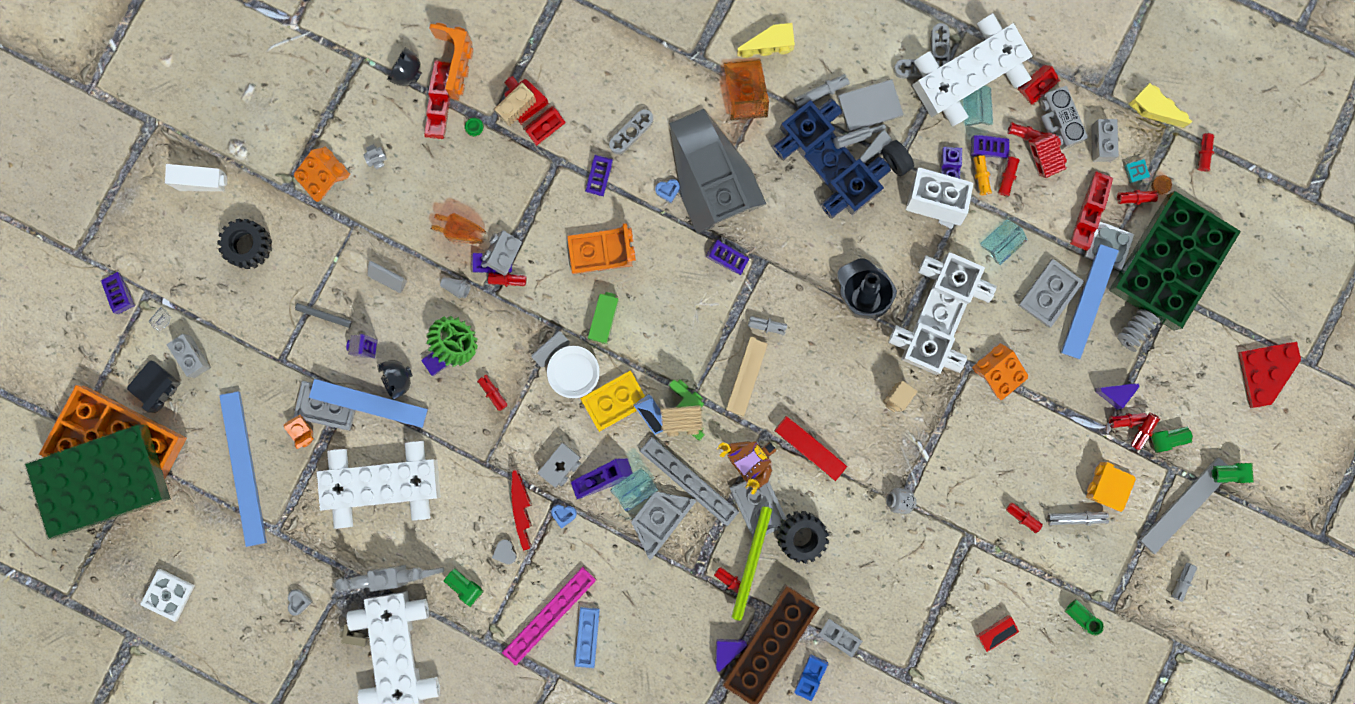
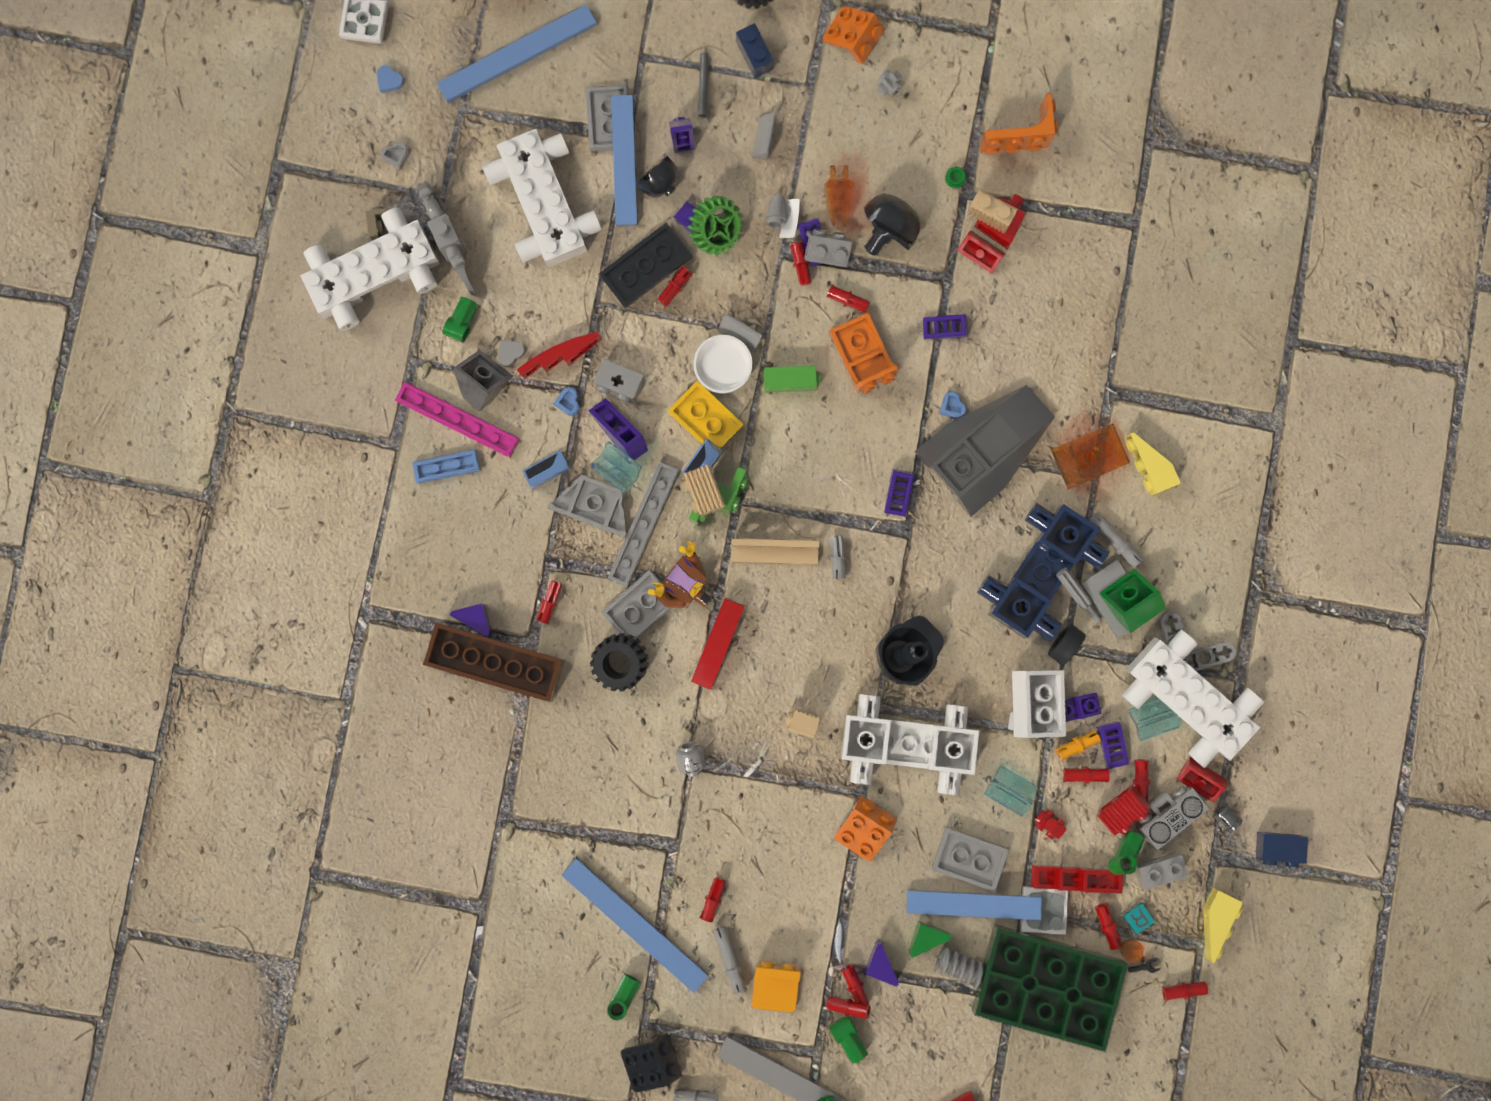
camera: 80 degrees right, 0 degrees up
orange bracket [283,415,314,449] -> none
black cylinder [387,47,422,86] -> none
red slope [424,61,451,139] -> none
light grey beam [609,110,653,155] -> none
lime axle [731,506,772,621] -> none
blue slope [794,654,828,701] -> none
light grey slope [819,619,863,657] -> none
light grey slope [860,130,893,164] -> none
red slope [976,615,1019,652] -> none
none -> medium blue tile [377,65,404,93]
none -> flat silver slope [453,350,512,411]
none -> medium blue slope [522,450,570,489]
none -> medium blue tile [562,858,709,993]
none -> black plate [599,222,693,309]
none -> black bracket [621,1033,683,1092]
none -> dark blue brick [736,23,774,79]
none -> white sticker [779,199,799,238]
none -> red axle [827,284,870,313]
none -> black piece [864,193,920,256]
none -> green slope [908,921,952,958]
none -> red piece [1034,809,1067,840]
none -> green slope [1099,568,1166,633]
none -> green piece [1108,830,1145,875]
none -> black hand [1128,958,1161,973]
none -> dark grey bush [1212,803,1243,833]
none -> dark blue brick [1256,832,1308,867]

